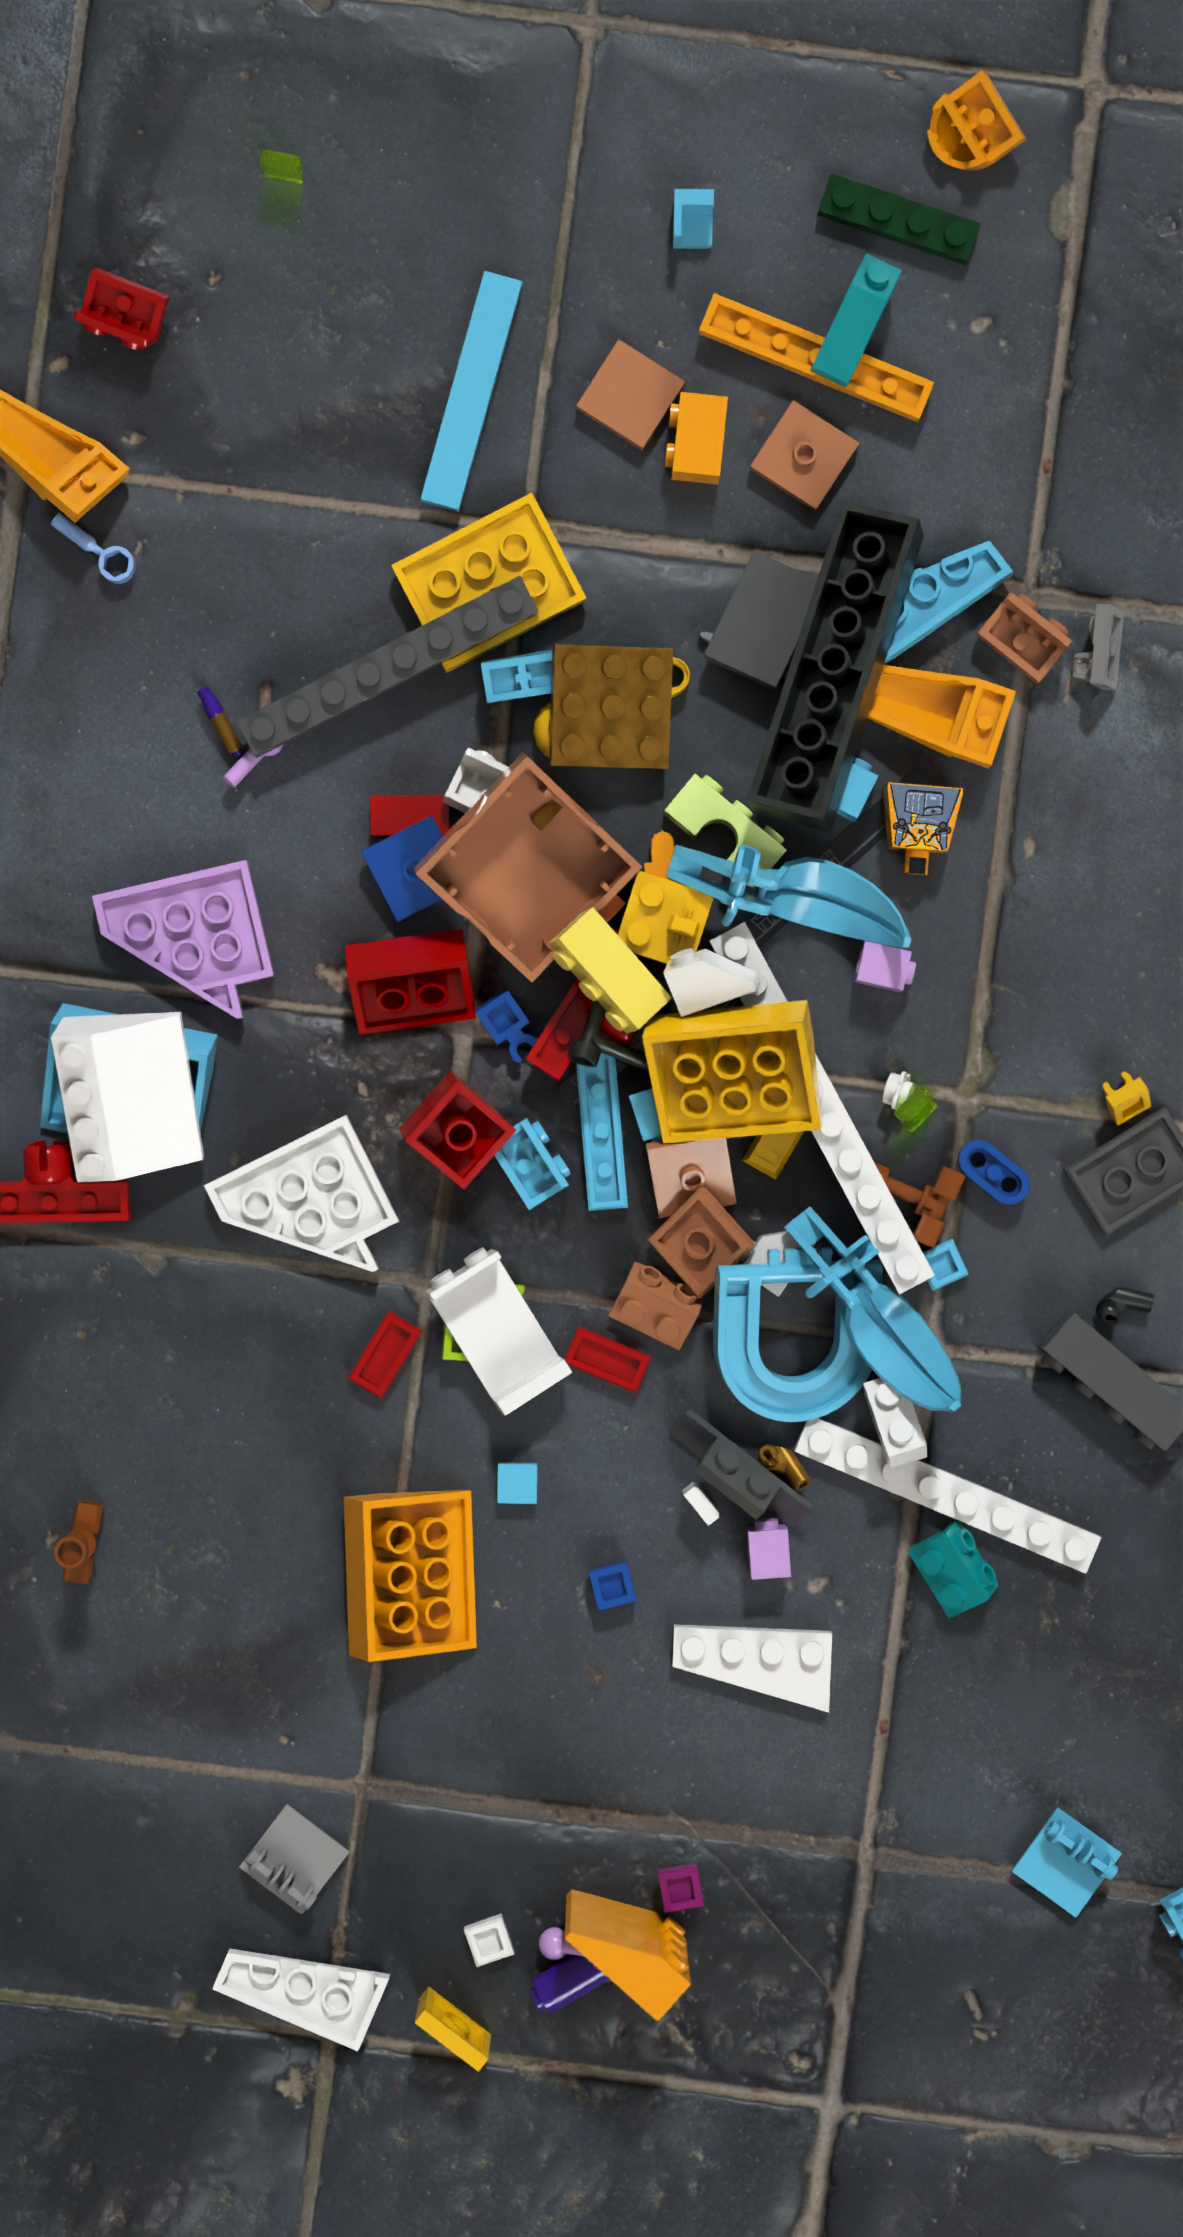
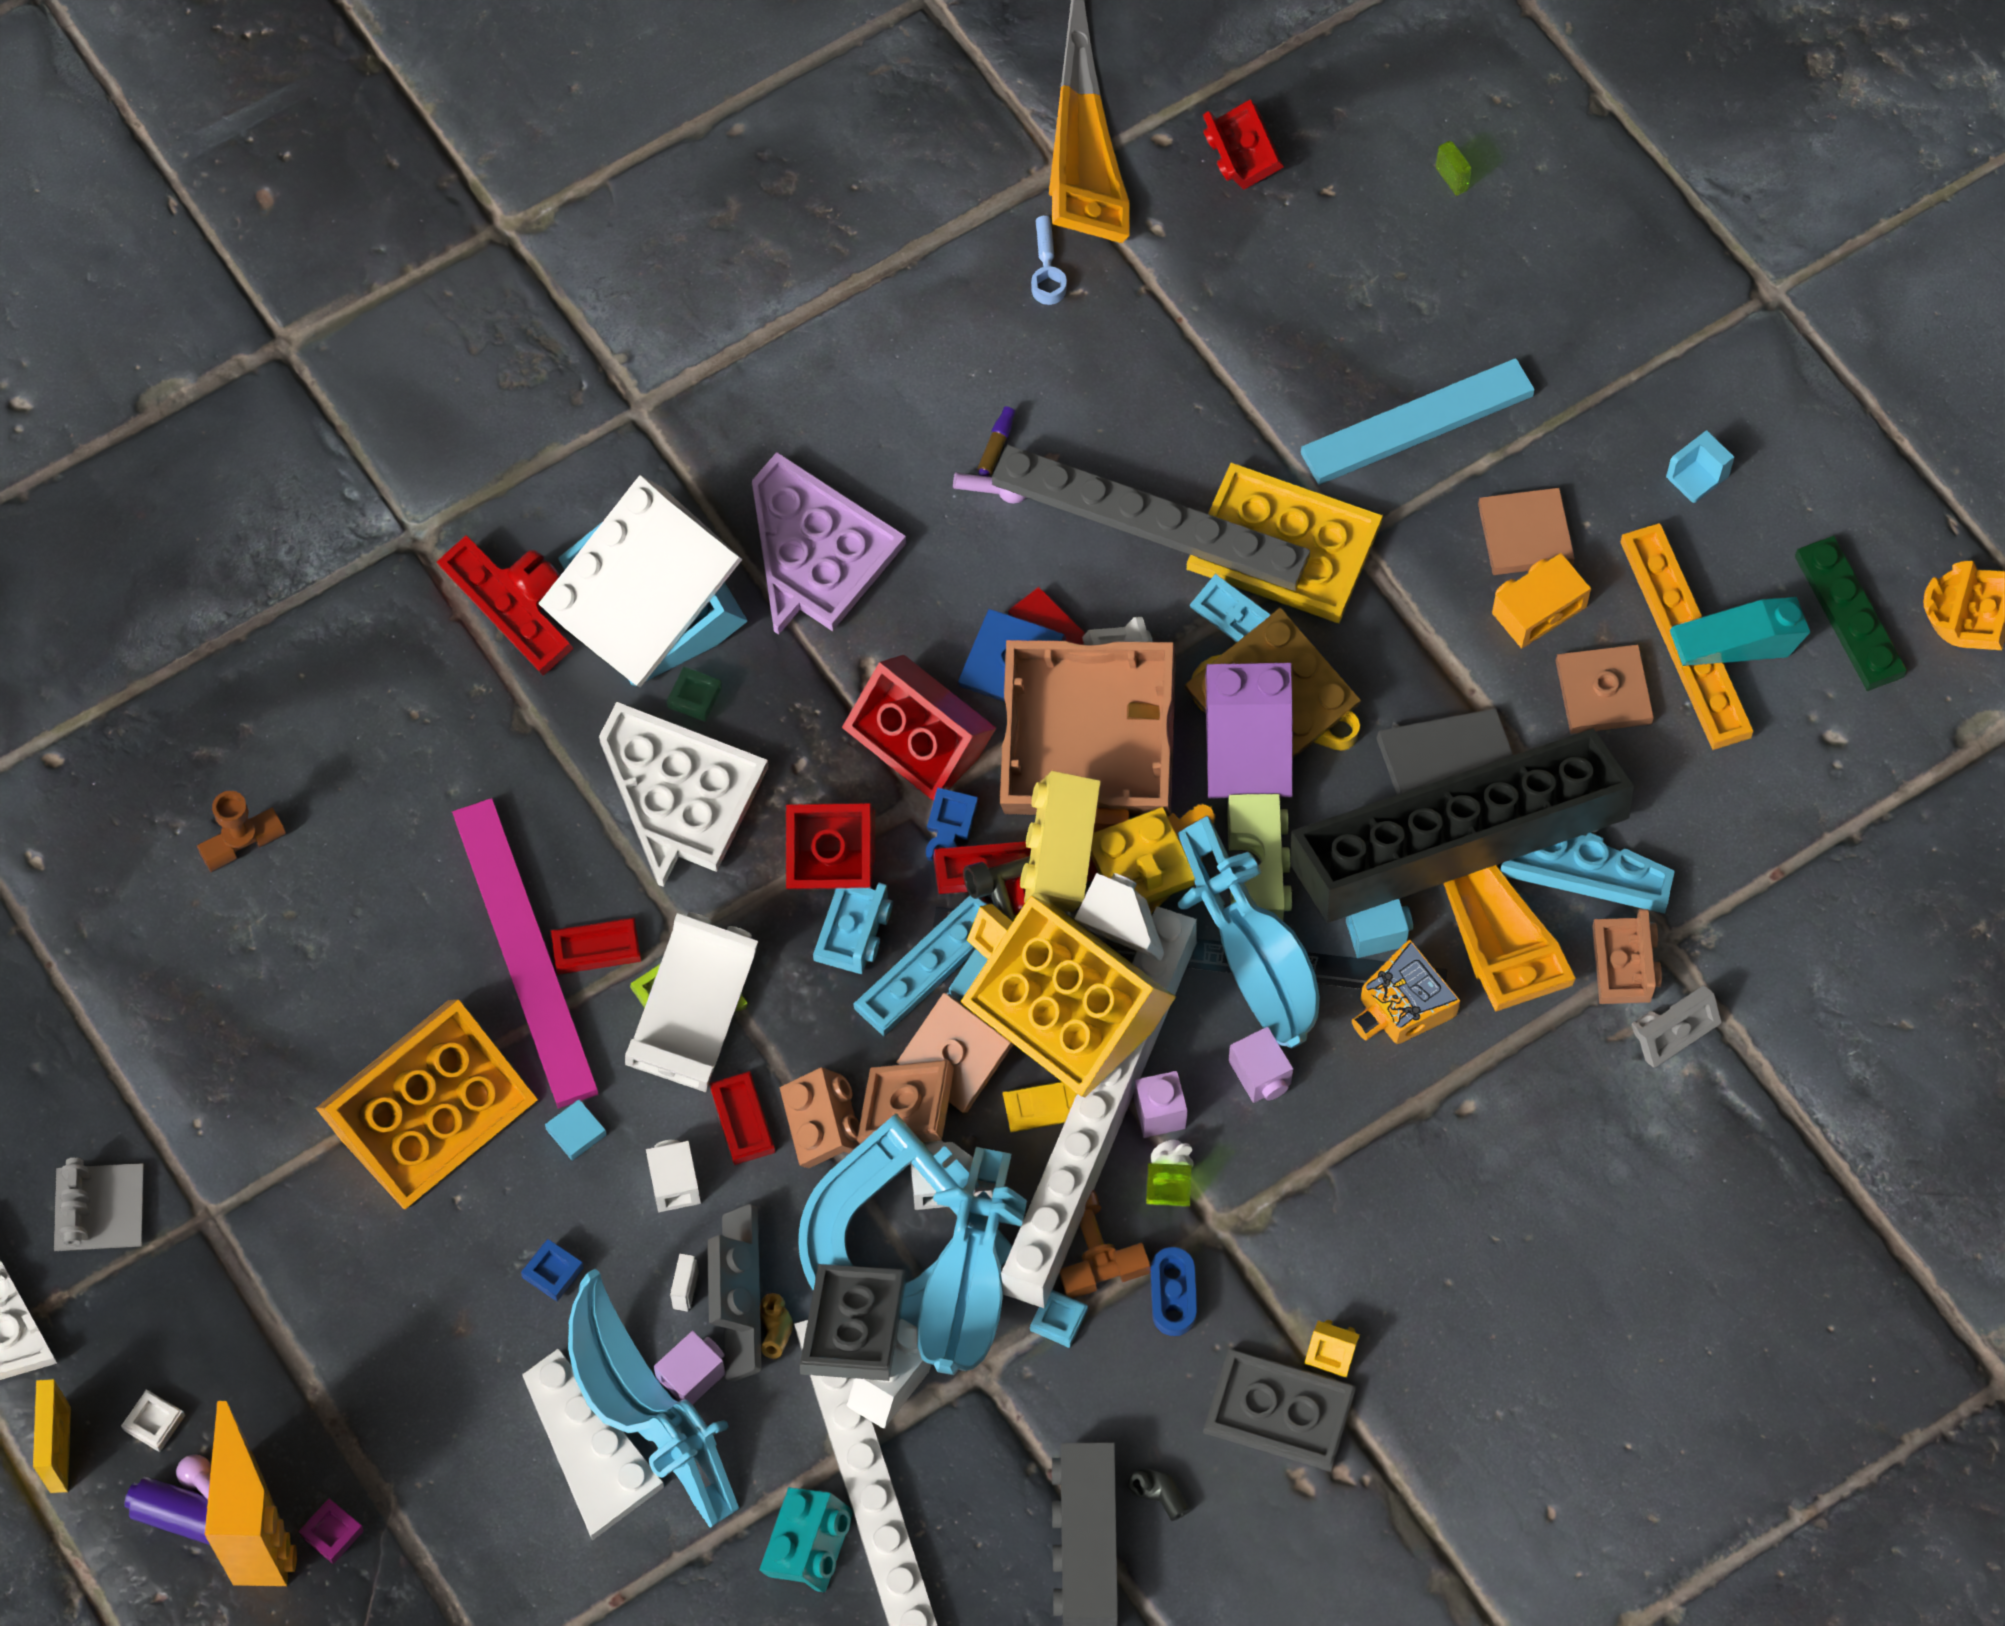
camera: 40 degrees right, 25 degrees down
none -> dark pink tile [452,798,599,1109]
none -> medium azure piece [568,1269,739,1528]
none -> white brick [646,1140,701,1212]
none -> clear green plate [667,666,722,722]
none -> dark grey tile [800,1264,906,1381]
none -> yellow plate [967,903,1013,959]
none -> lavender brick [1134,1071,1187,1138]
none -> medium lavender slope [1205,663,1292,798]

